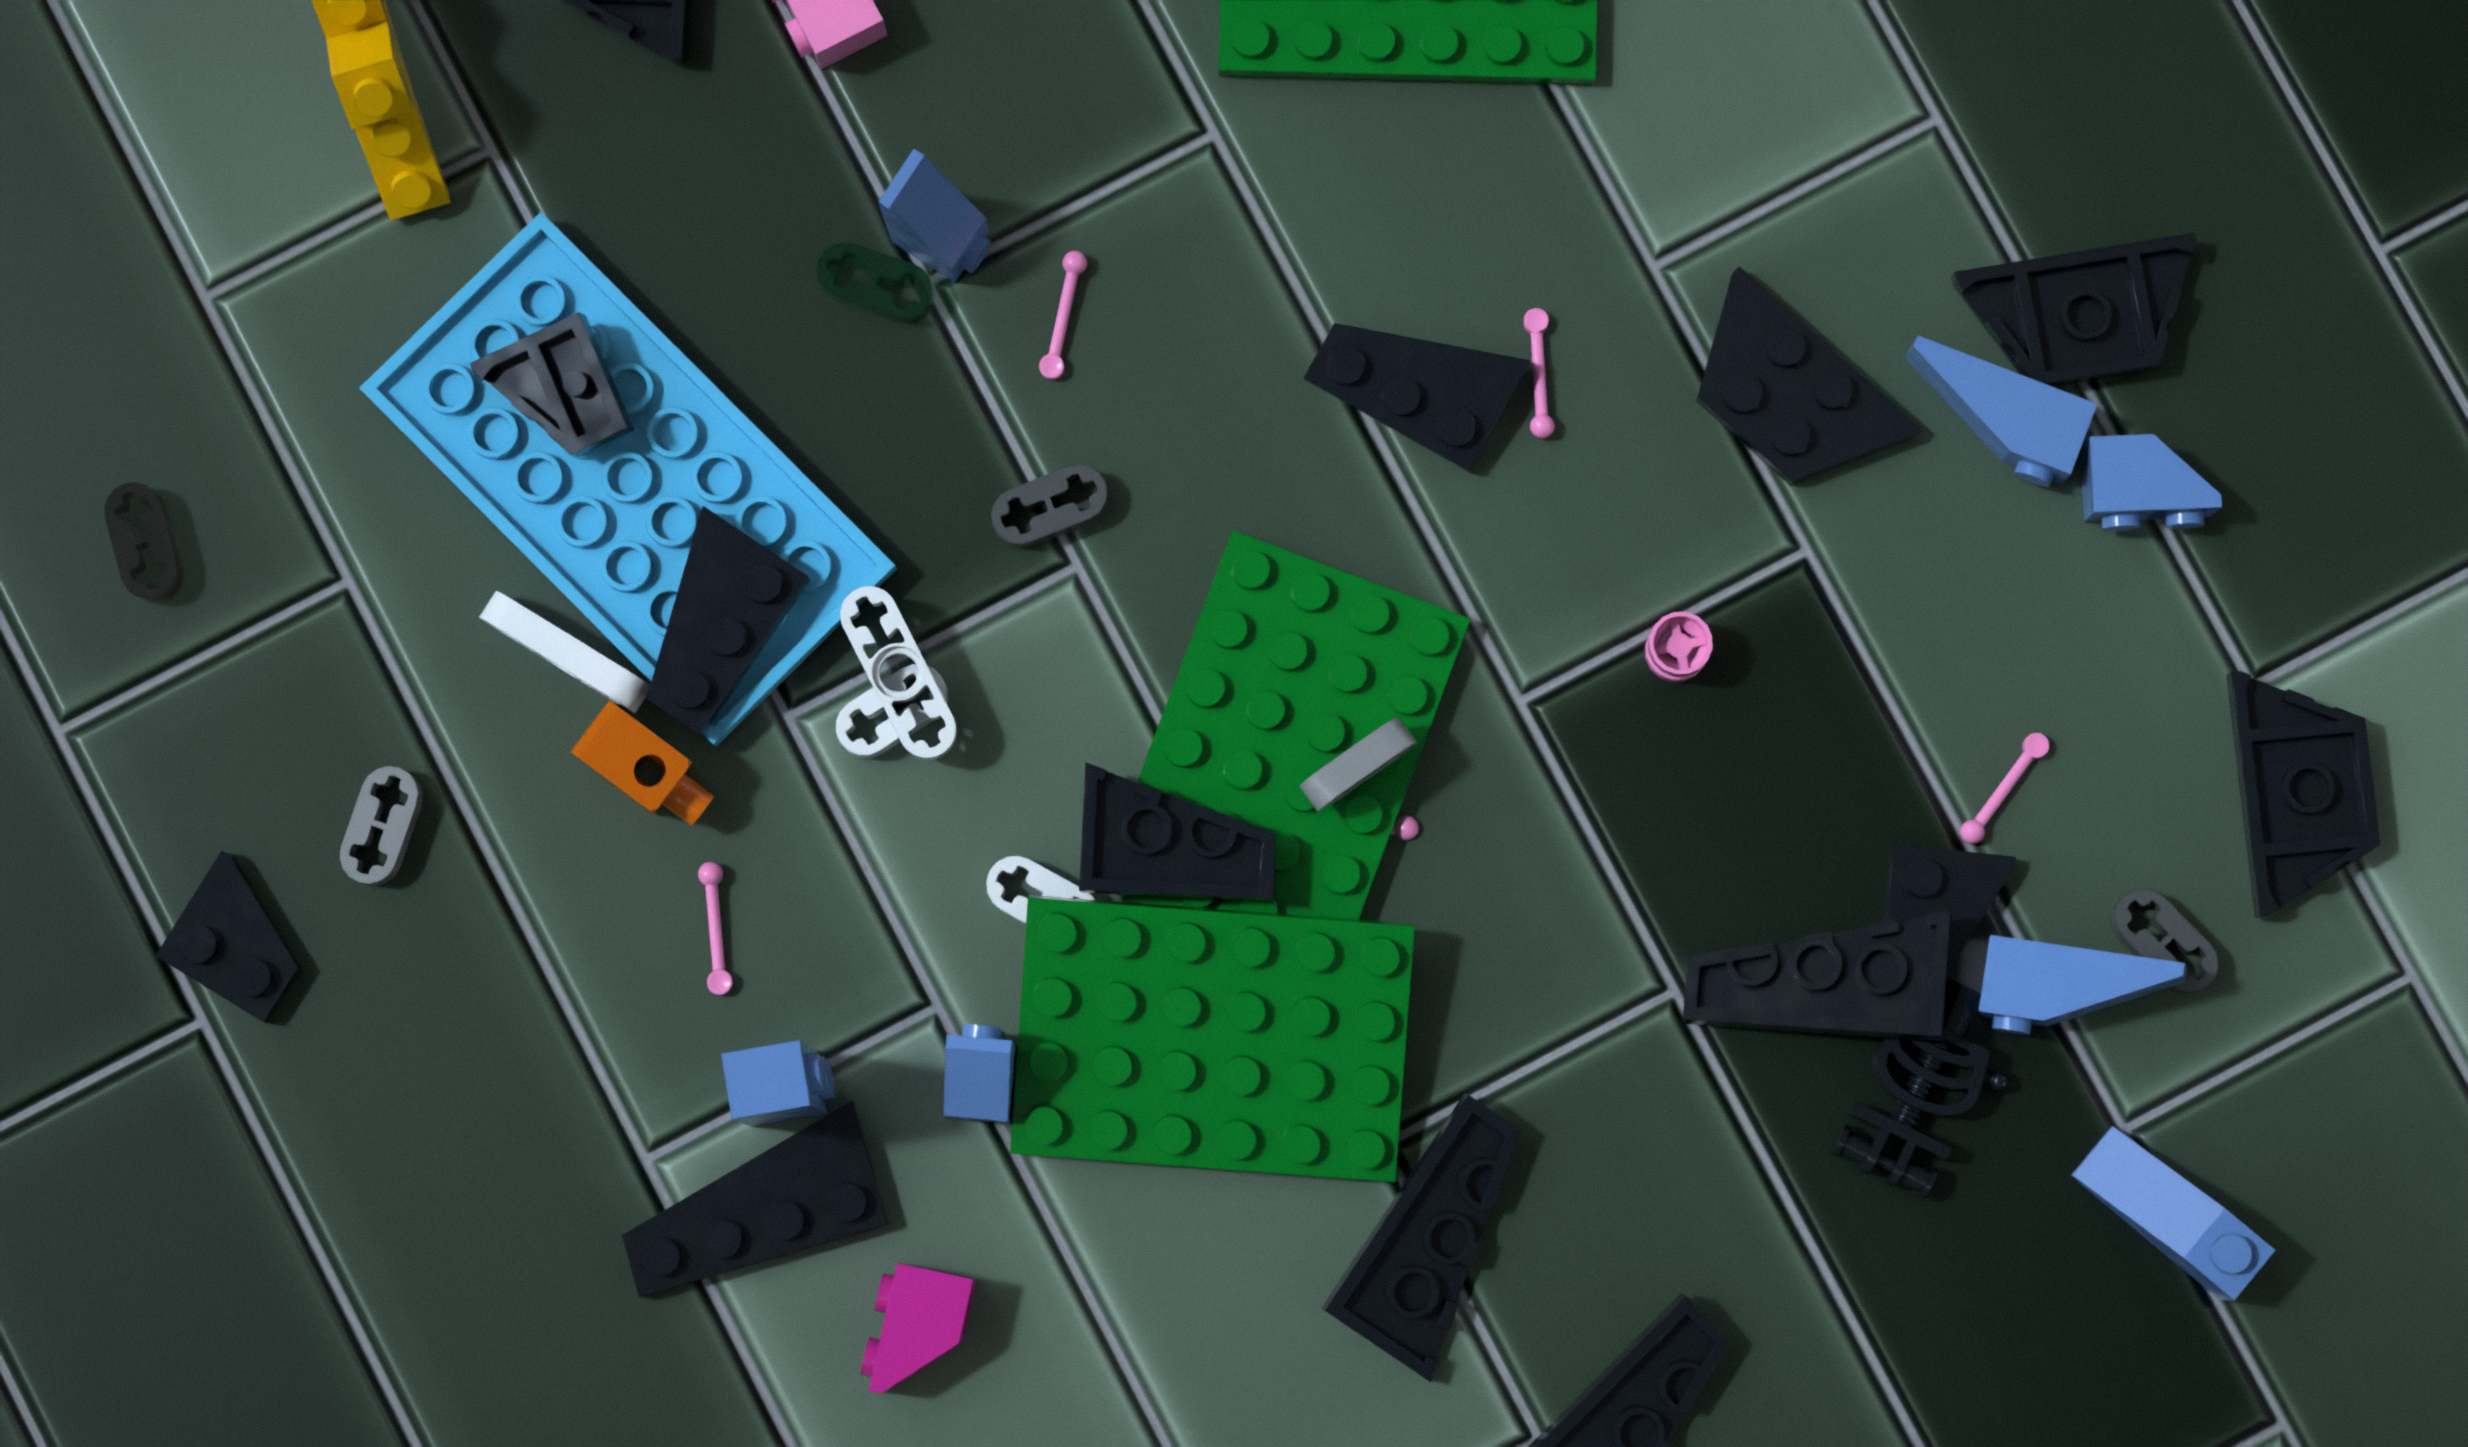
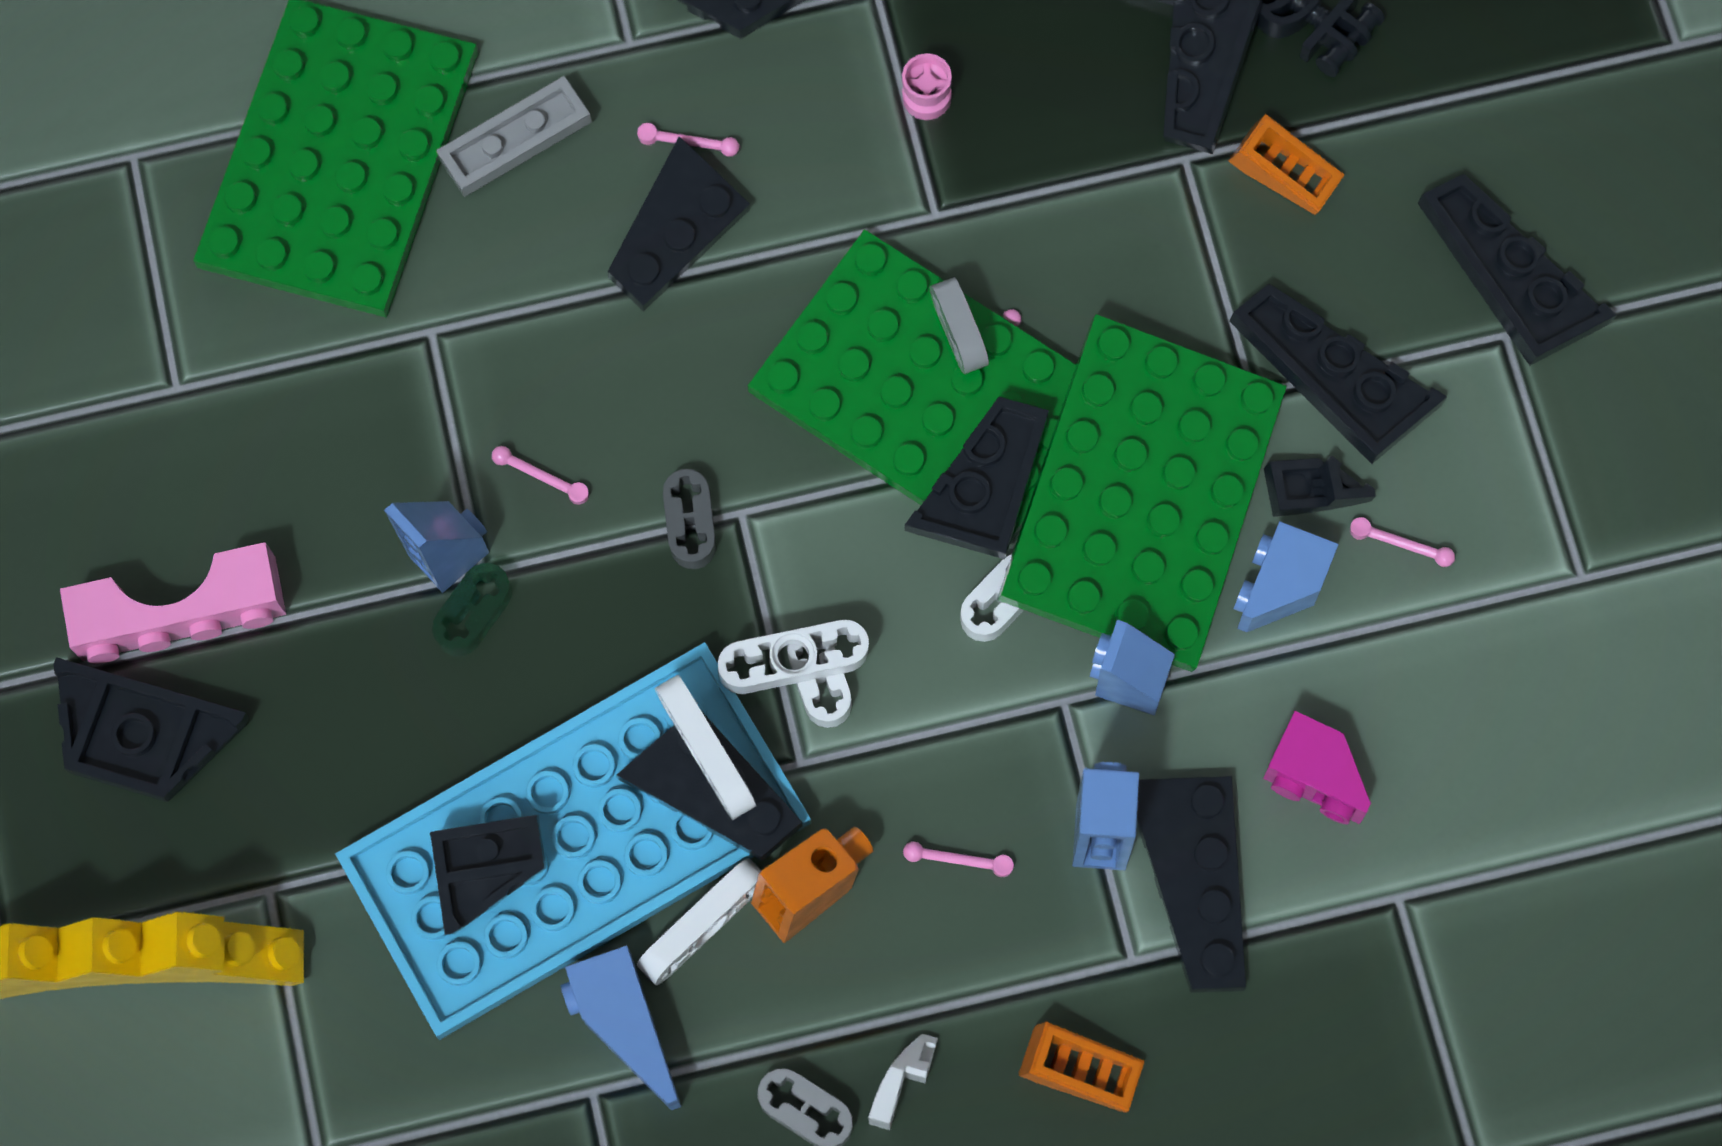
camera: 75 degrees left, 10 degrees down
none -> light grey plate [436,76,592,197]
none -> medium blue slope [561,946,682,1110]
none -> white beam [654,675,756,820]
none -> white slope [868,1034,938,1130]
none -> orange slope [1019,1022,1145,1113]
none -> orange slope [1228,114,1344,215]
none -> medium blue slope [1234,521,1338,632]
none -> black slope [1263,455,1376,517]
none -> bright pink hinge [1350,517,1455,567]

